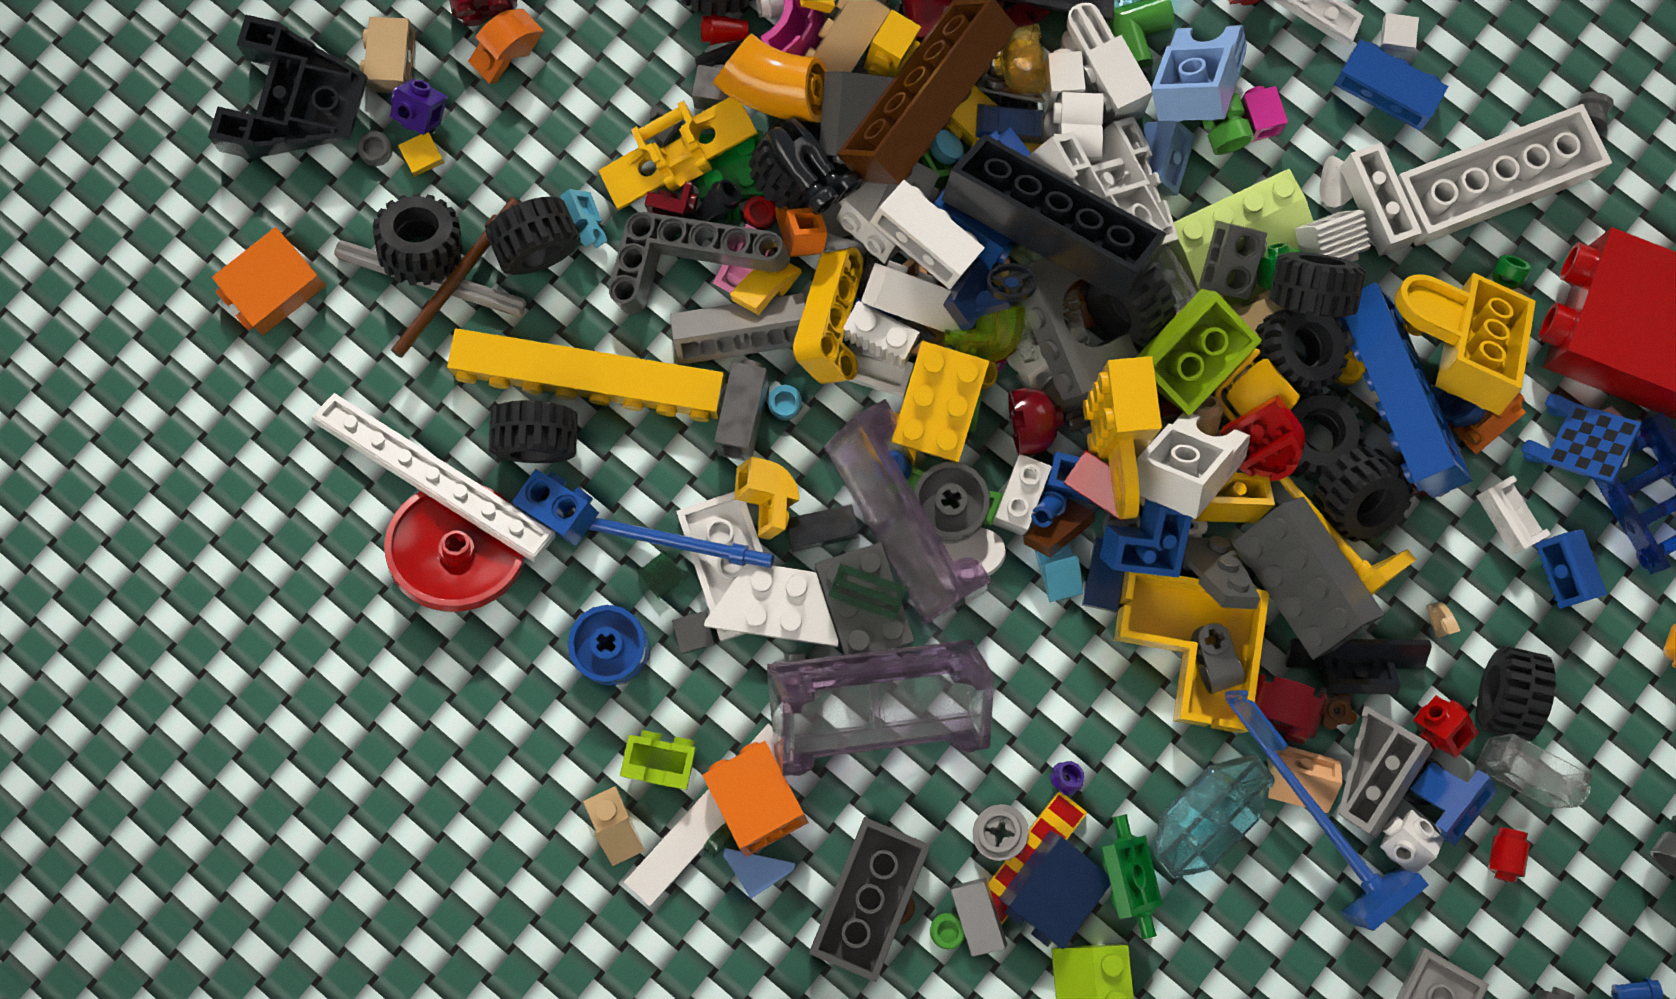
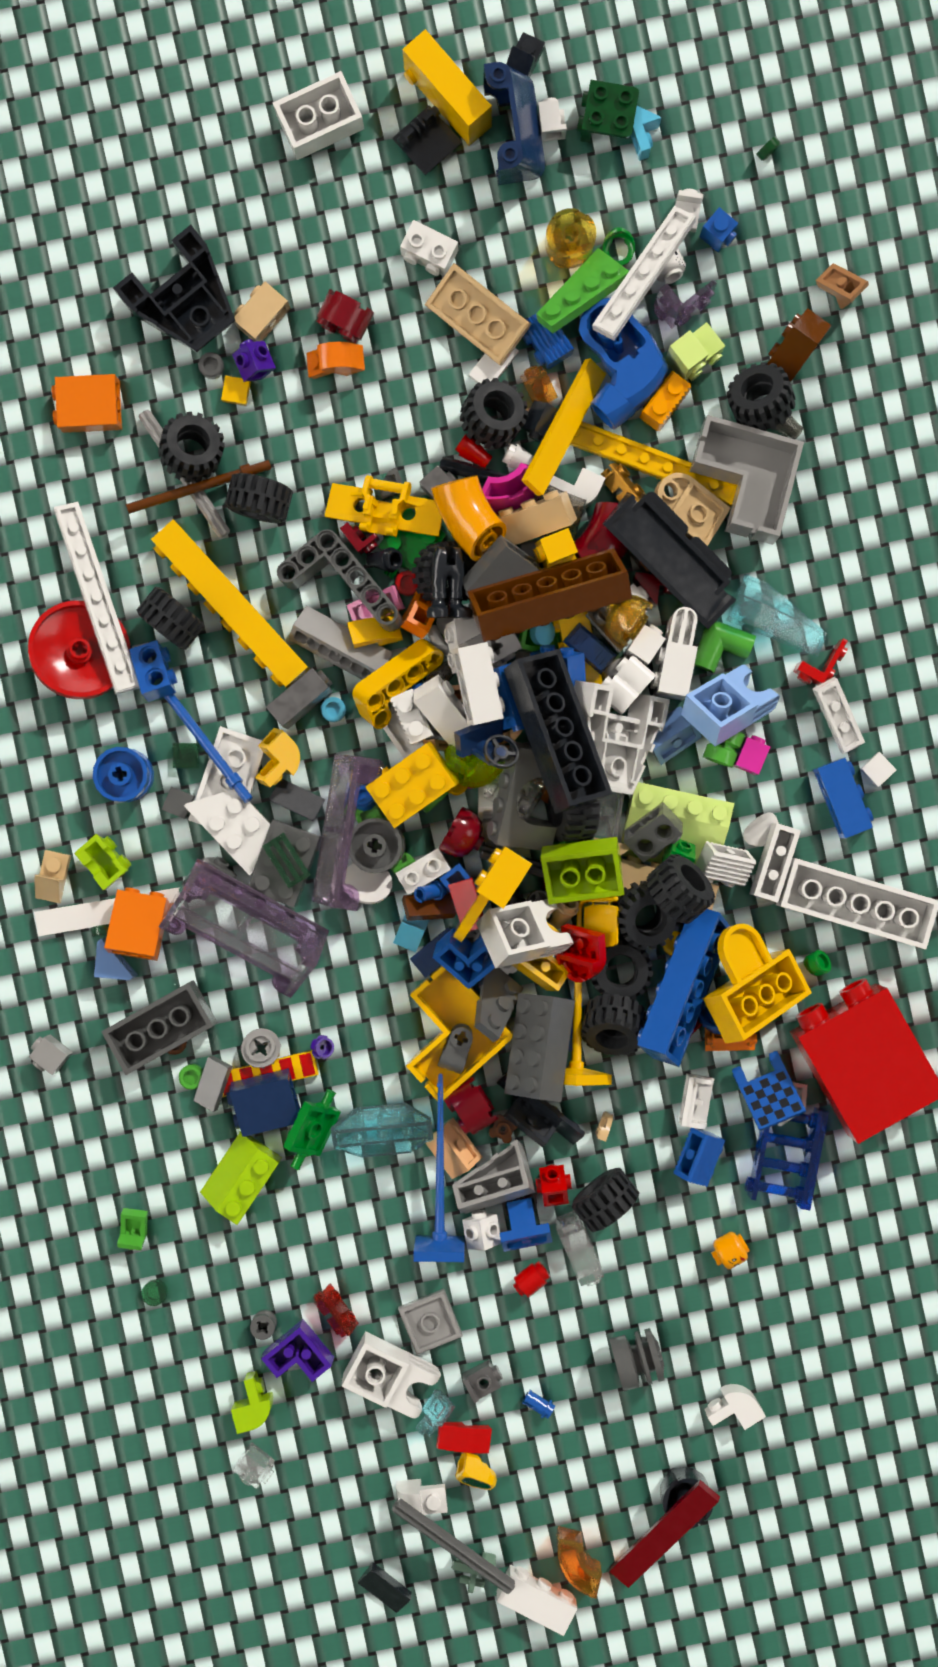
camera: 40 degrees right, 10 degrees up
medium azure plate [560,189,607,248] -> none

